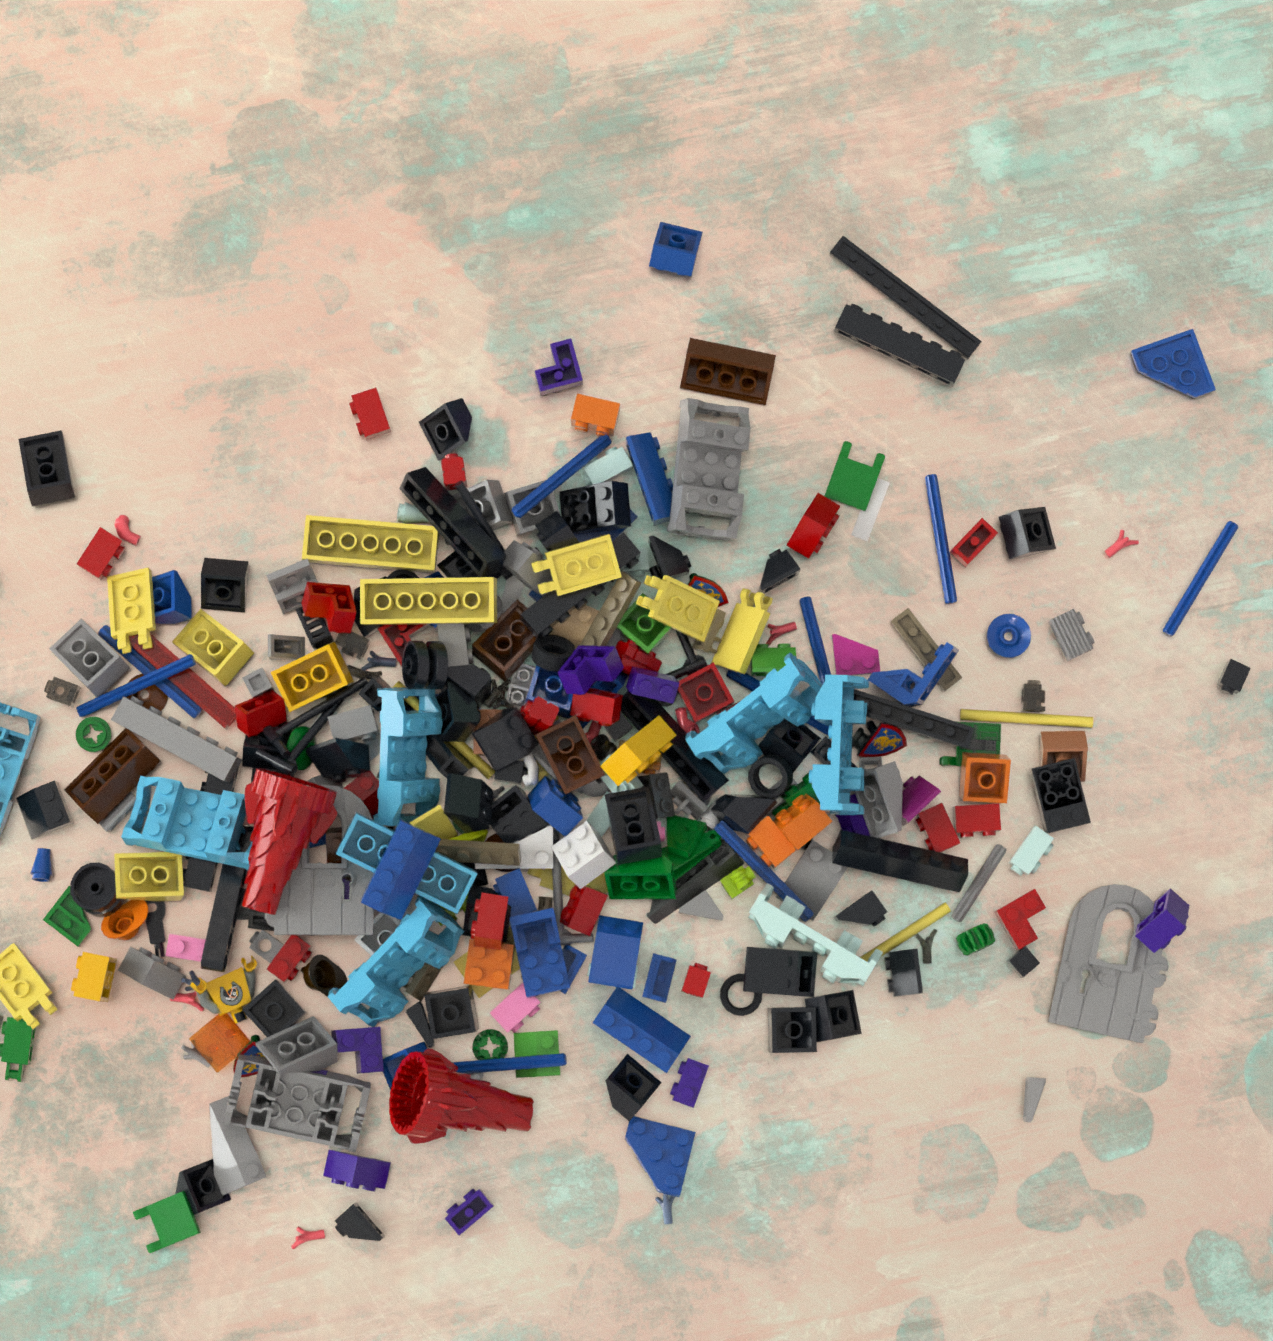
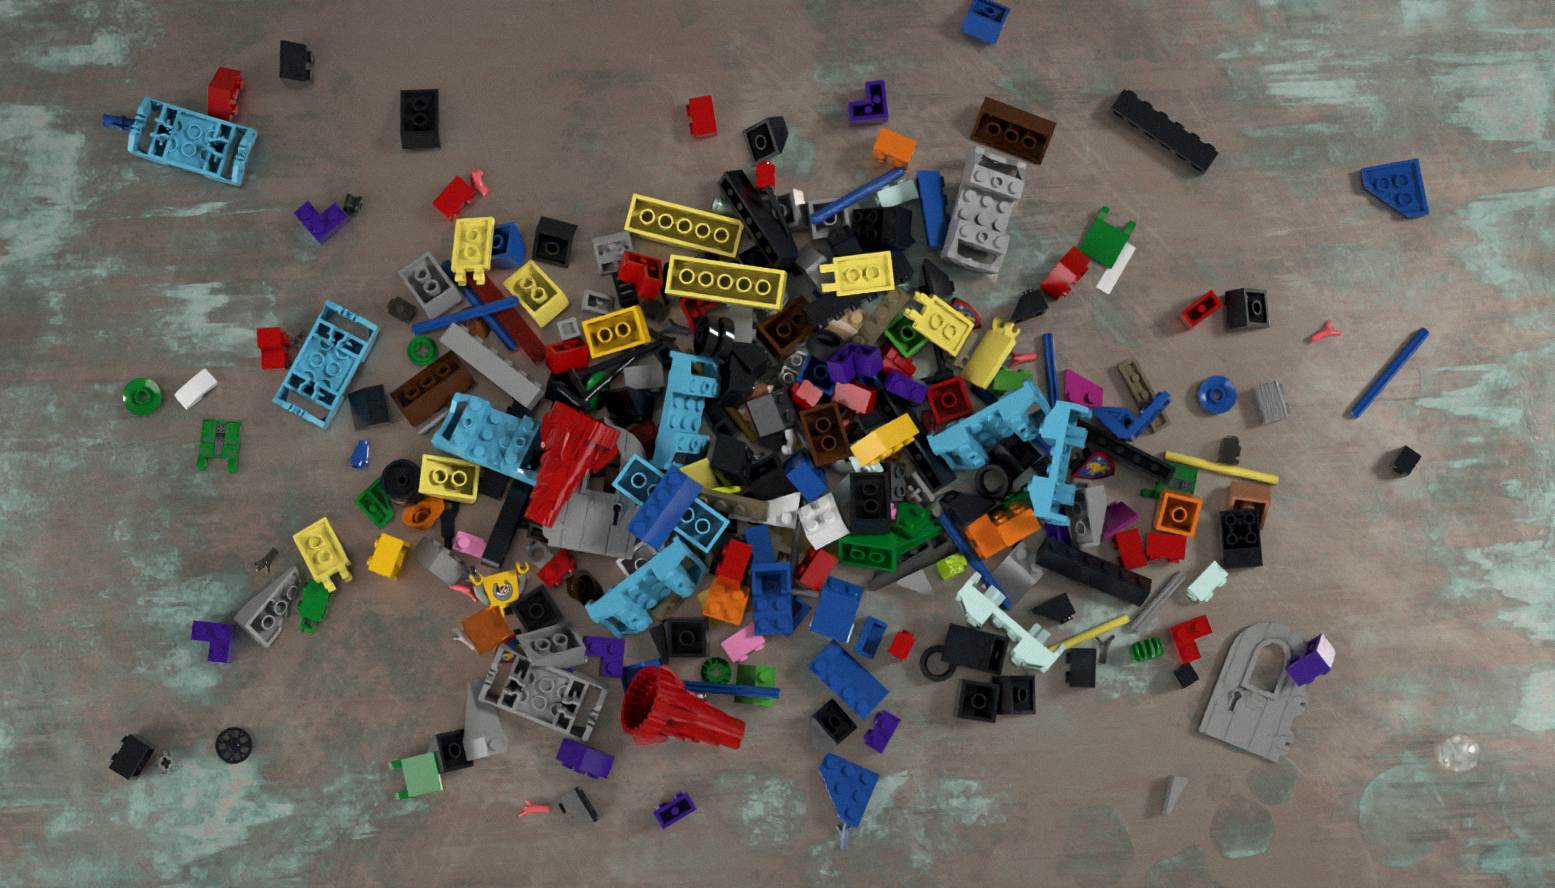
camera: 15 degrees right, 0 degrees up
black tile [829,236,982,360] -> none
blue axle [925,474,957,604] -> none

